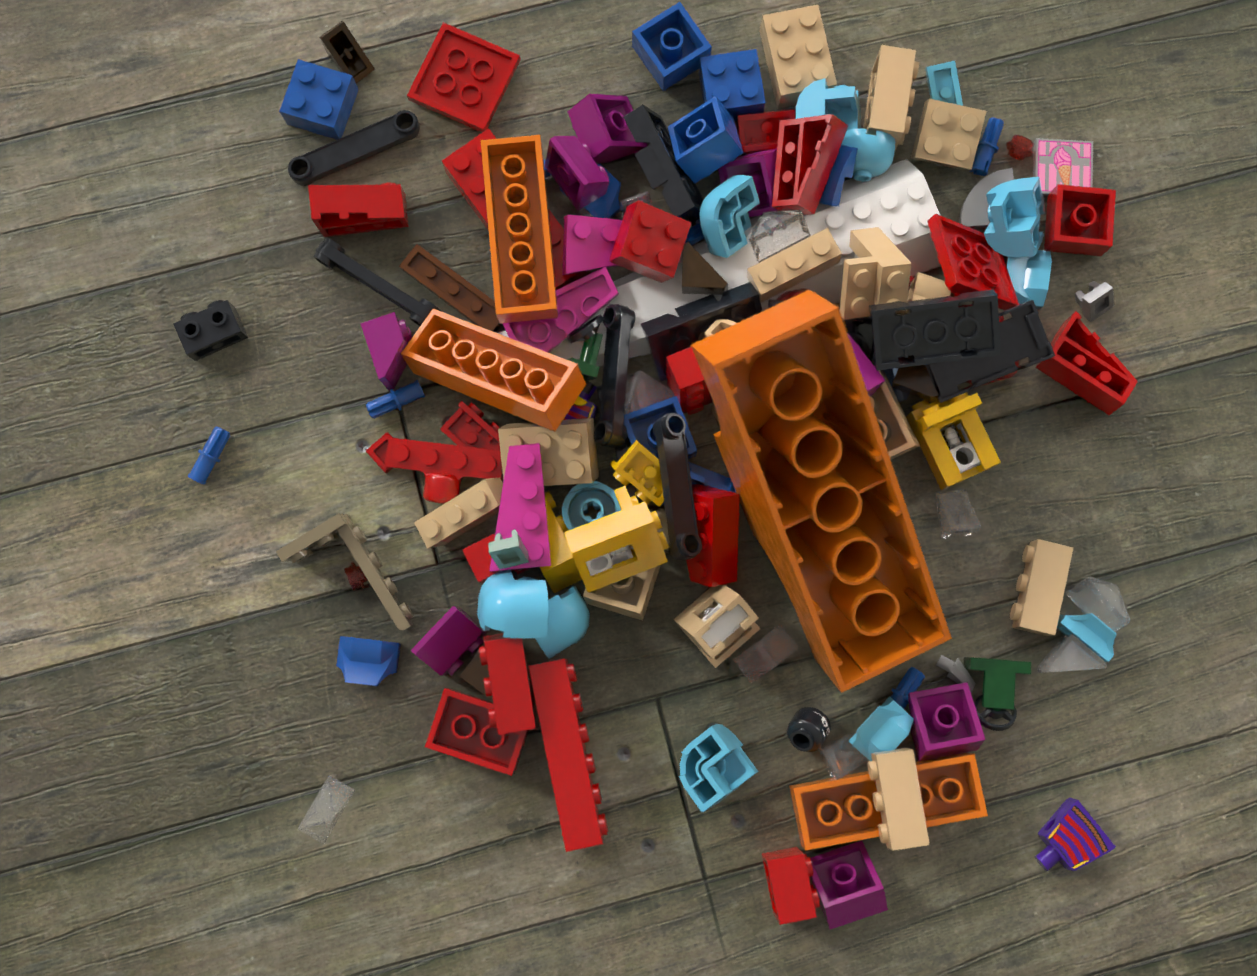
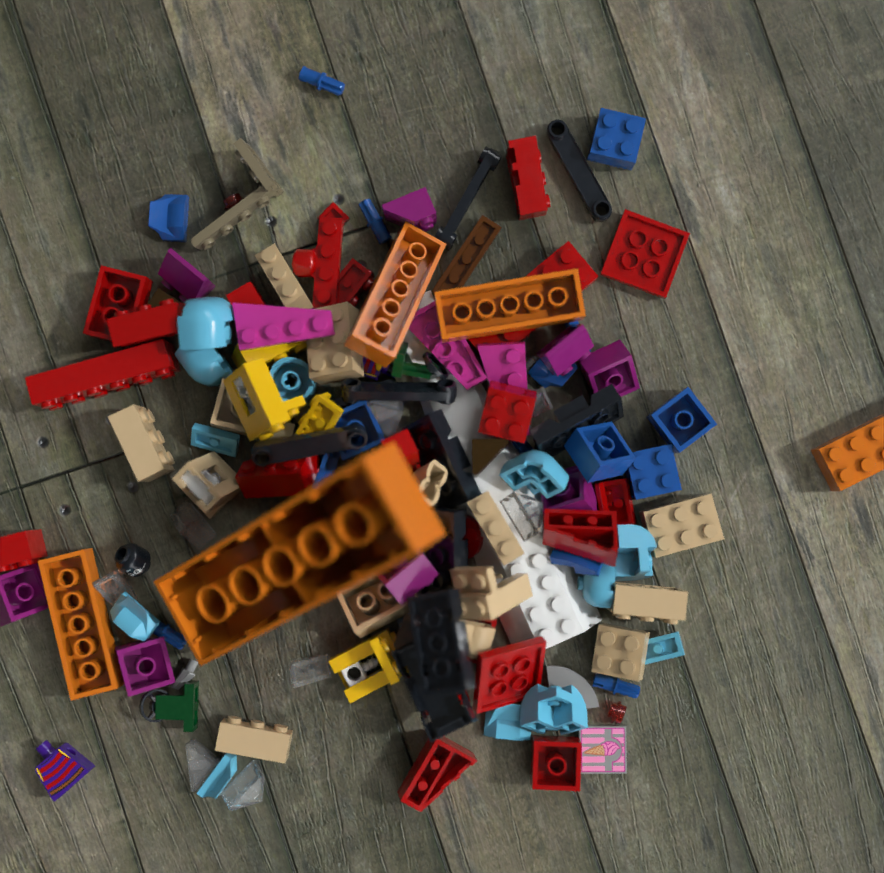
camera: 85 degrees right, 5 degrees up
black brick [173,300,248,361] -> none
clear slope [298,775,355,844] -> none
dark brown slope [319,21,375,83] -> none
sand green tile [488,529,529,569] -> none
medium azure brick [679,724,759,813] -> none
tan brick [868,748,930,851] -> none
flat silver tile [1075,281,1114,322] -> none
none -> tan brick [108,404,175,482]
none -> medium azure plate [191,423,240,457]

